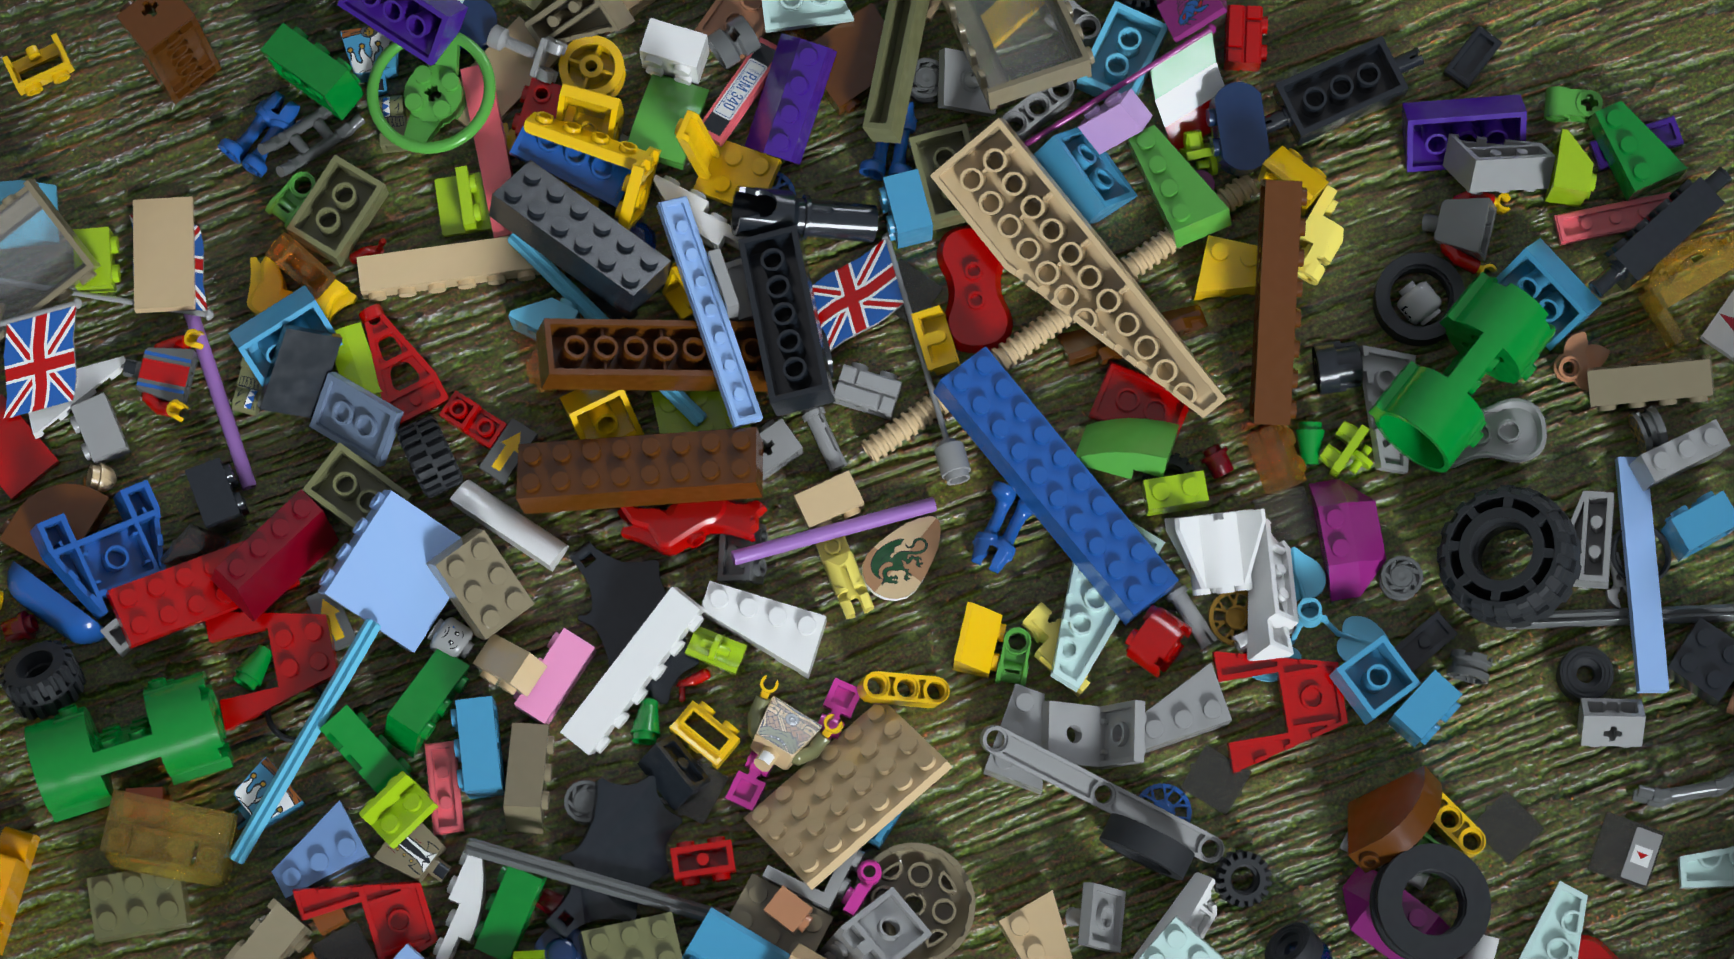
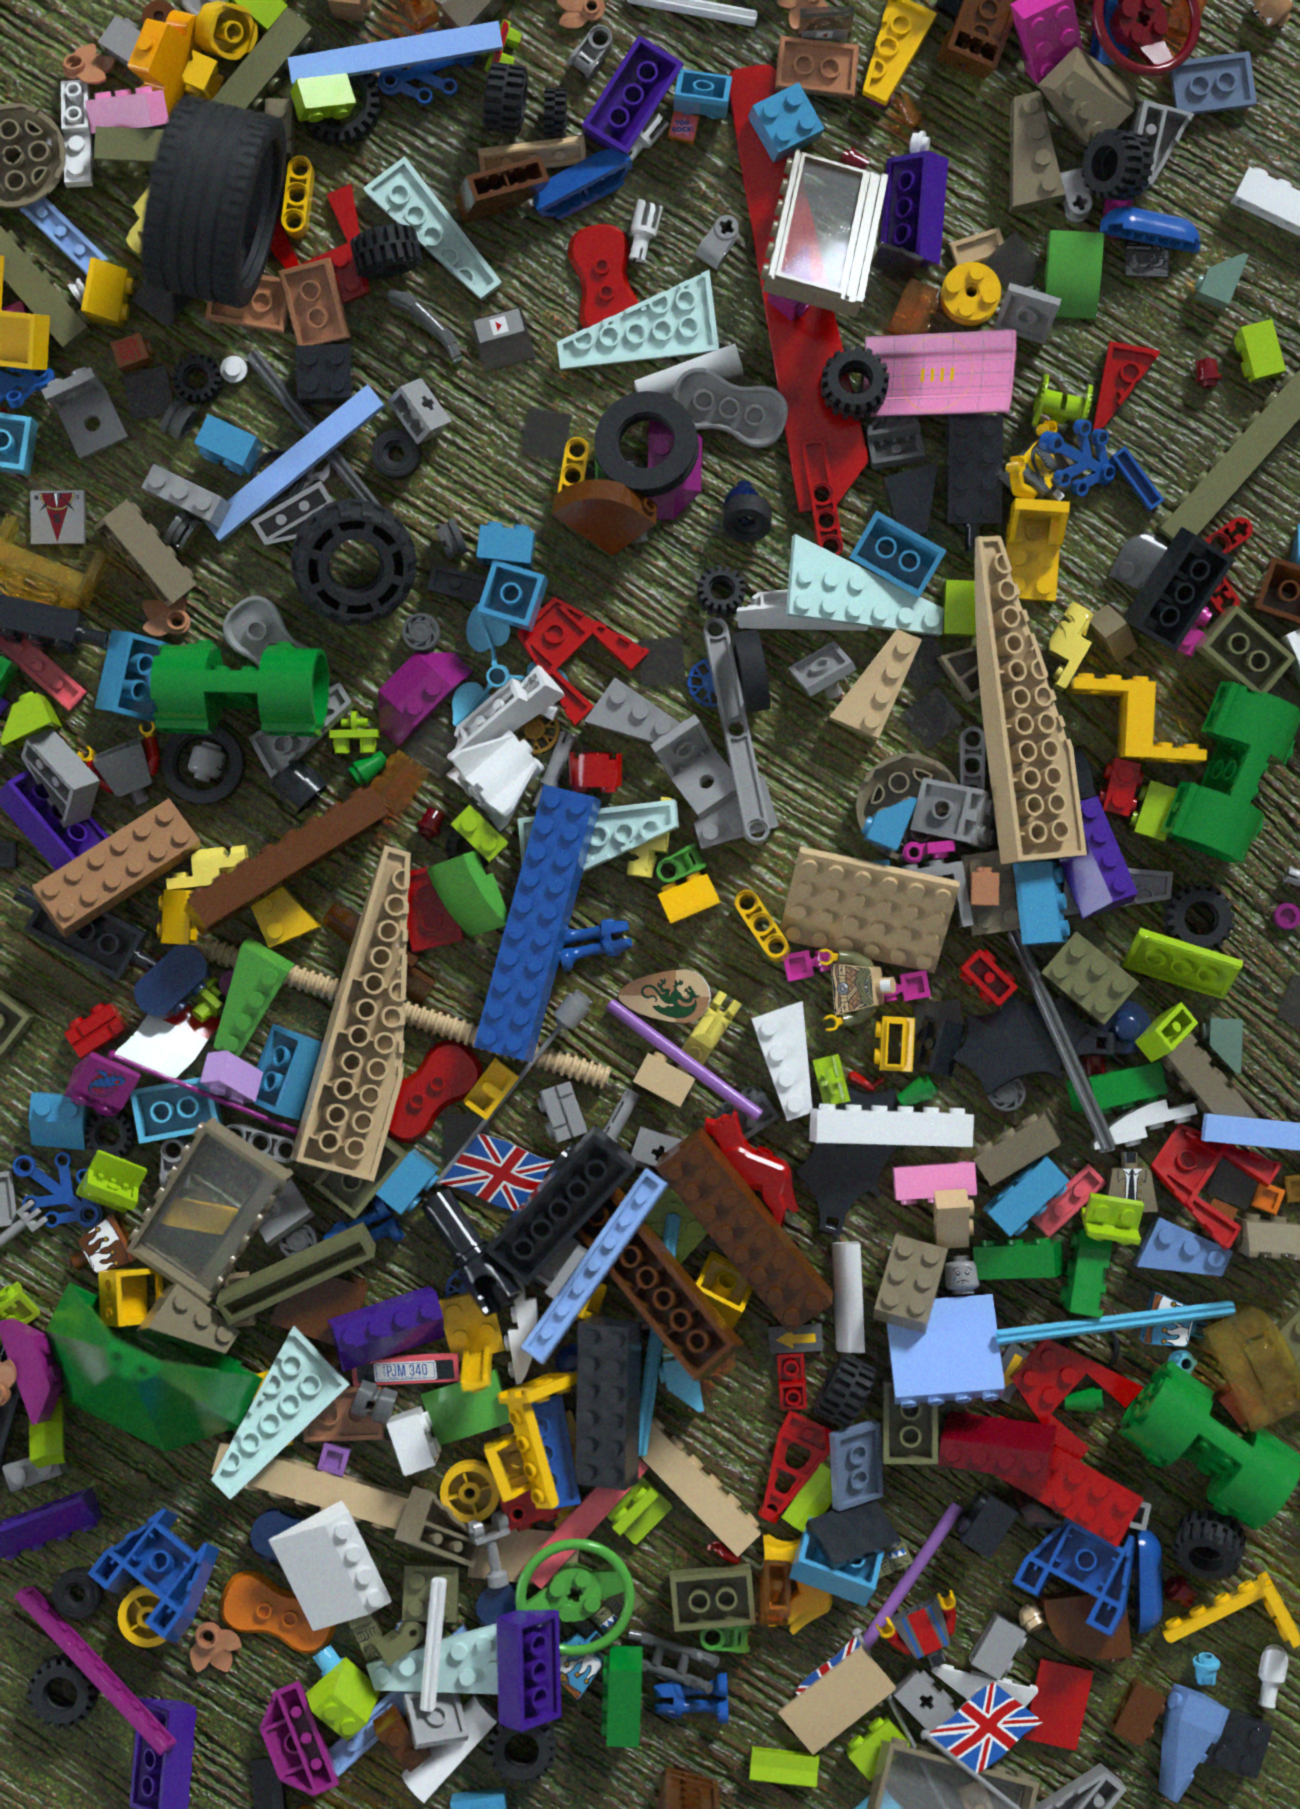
camera: 125 degrees left, 10 degrees up
none -> medium nougat brick [32,798,200,938]
none -> lime piece [748,1746,819,1788]
none -> dark azure slope [861,797,917,852]
none -> light grey brick [893,1667,955,1731]
none -> medium azure hose [1168,1350,1197,1374]

